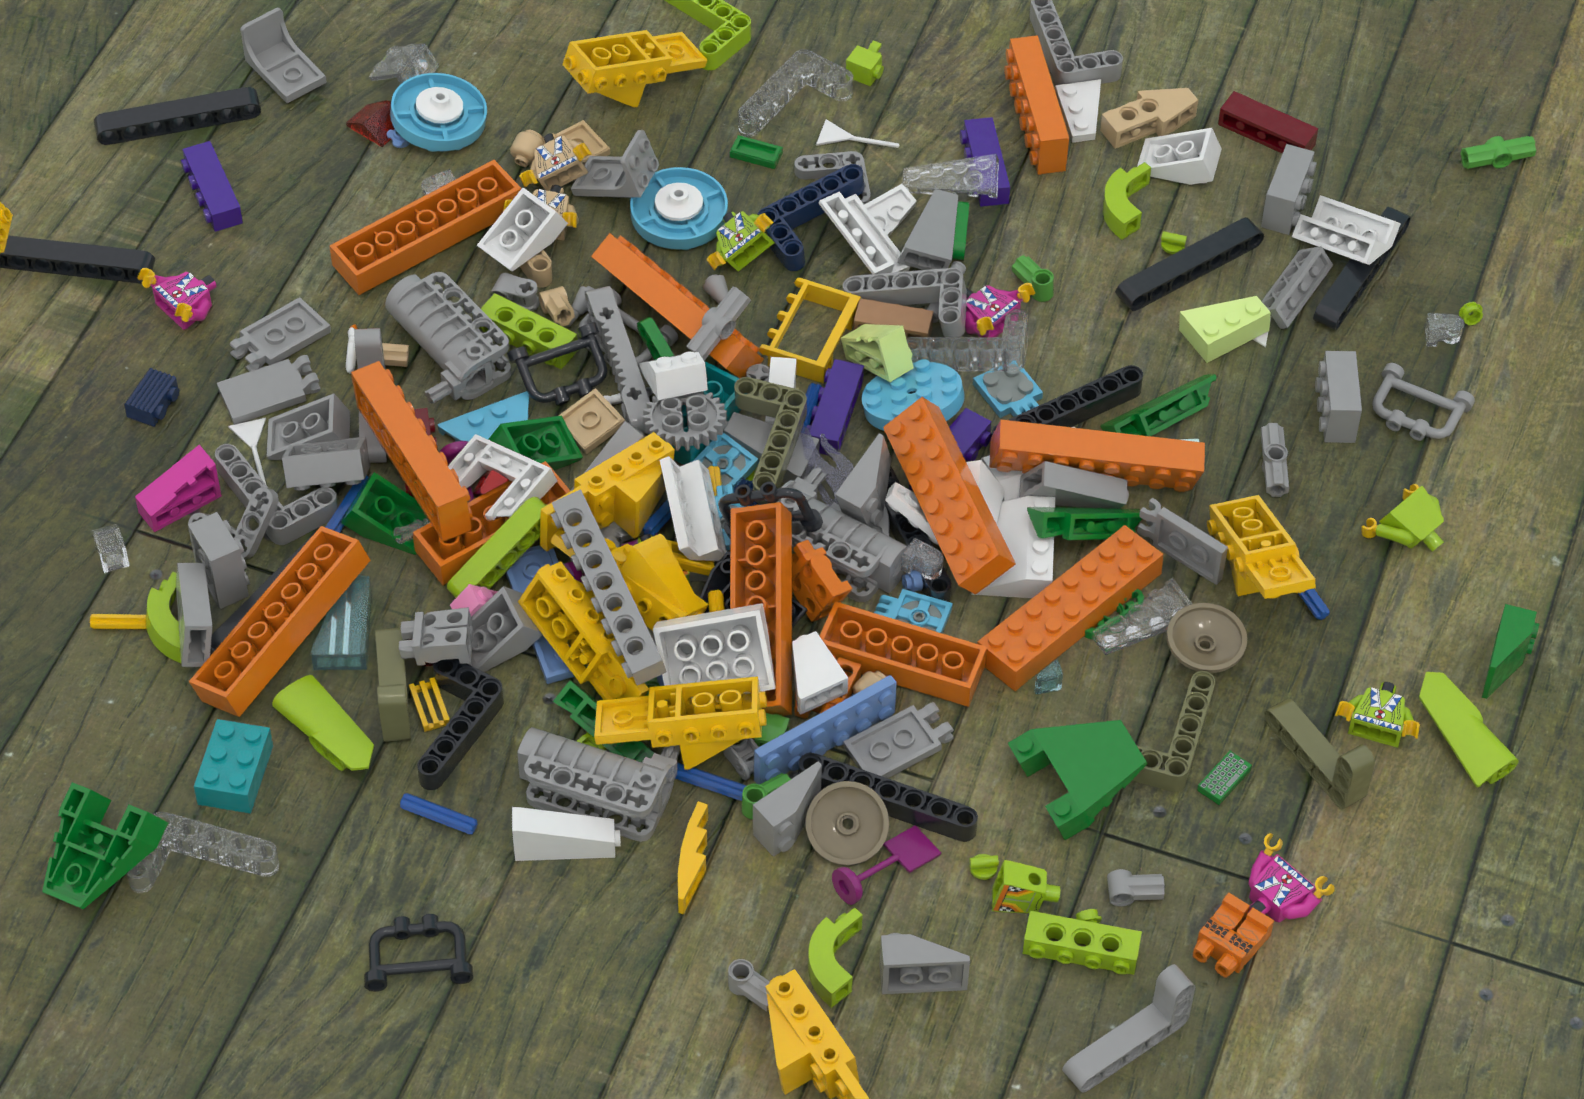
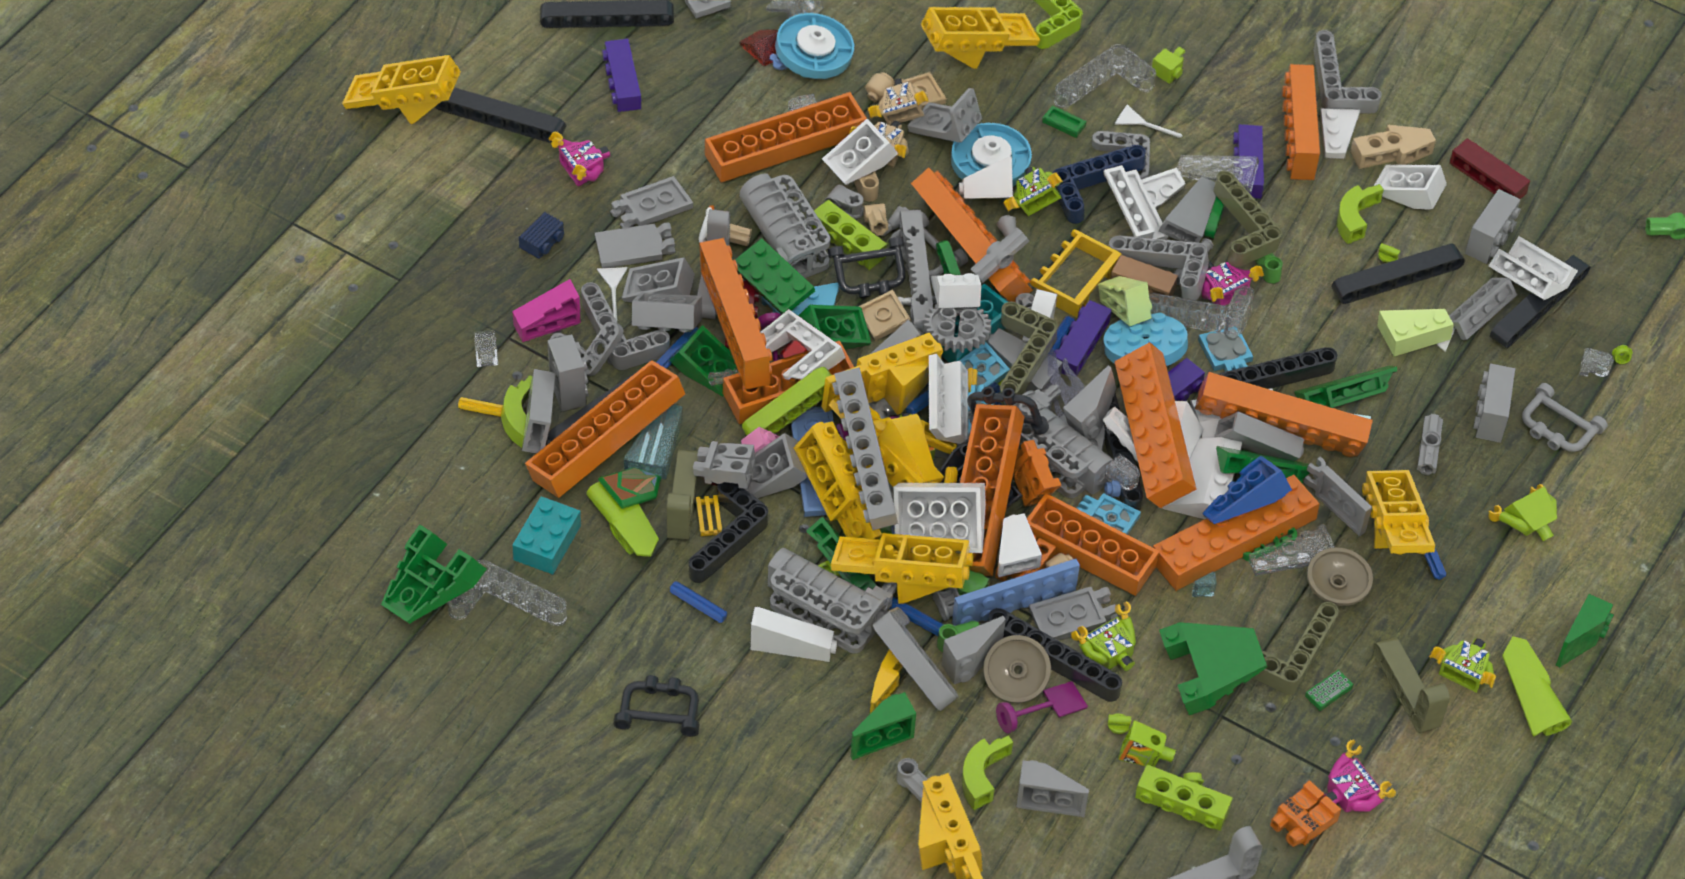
camera: 10 degrees right, 0 degrees up
light grey piece [1107,869,1164,907] -> none
none -> tile [598,467,661,509]
none -> green plate [735,238,815,314]
none -> green slope [850,692,916,760]
none -> light grey beam [873,607,958,711]
none -> white slope [959,157,1013,199]
none -> torso [1071,601,1136,671]
none -> blue wedge [1202,456,1292,524]
none -> olive beam [1214,171,1282,267]

